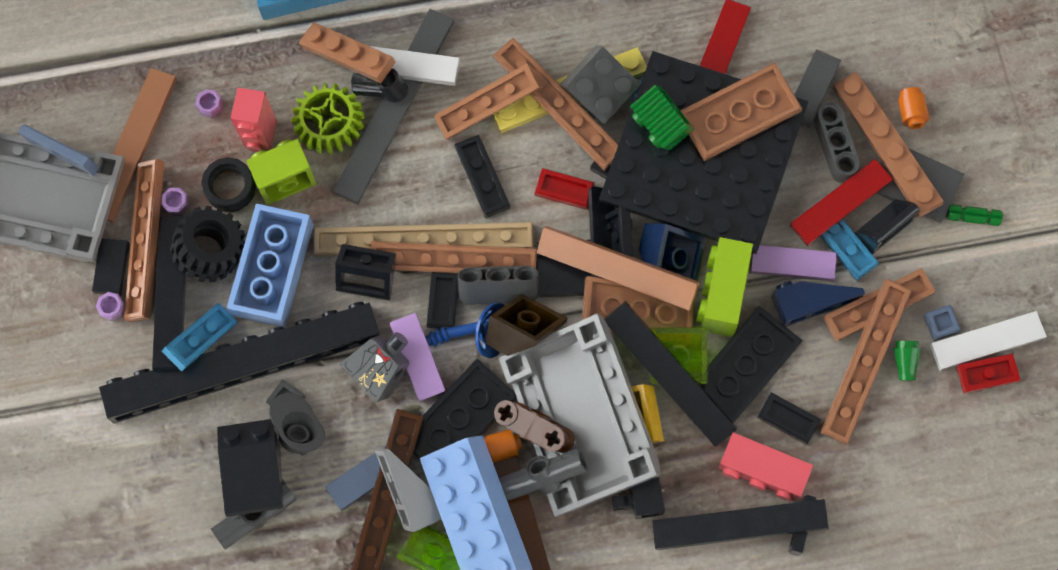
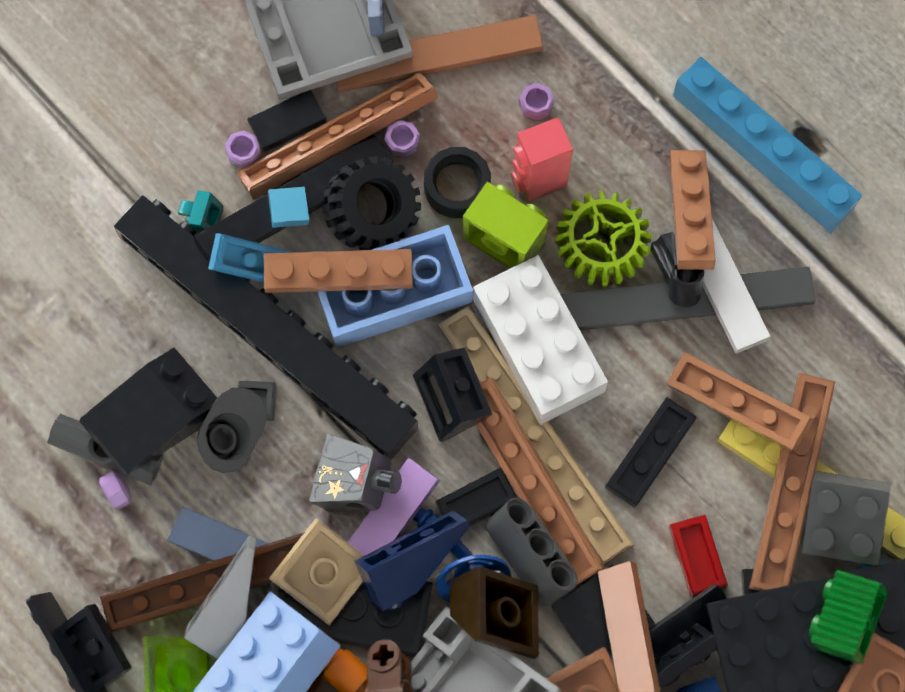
camera: 55 degrees right, 0 degrees up
none -> lavender tile [99,471,131,510]
none -> teal tile [177,190,224,233]
none -> nougat plate [264,249,413,293]
none -> medium azure tile [268,187,309,228]
none -> tan tile [269,518,364,625]
none -> dark blue slope [354,511,470,611]
none -> white brick [473,255,608,425]

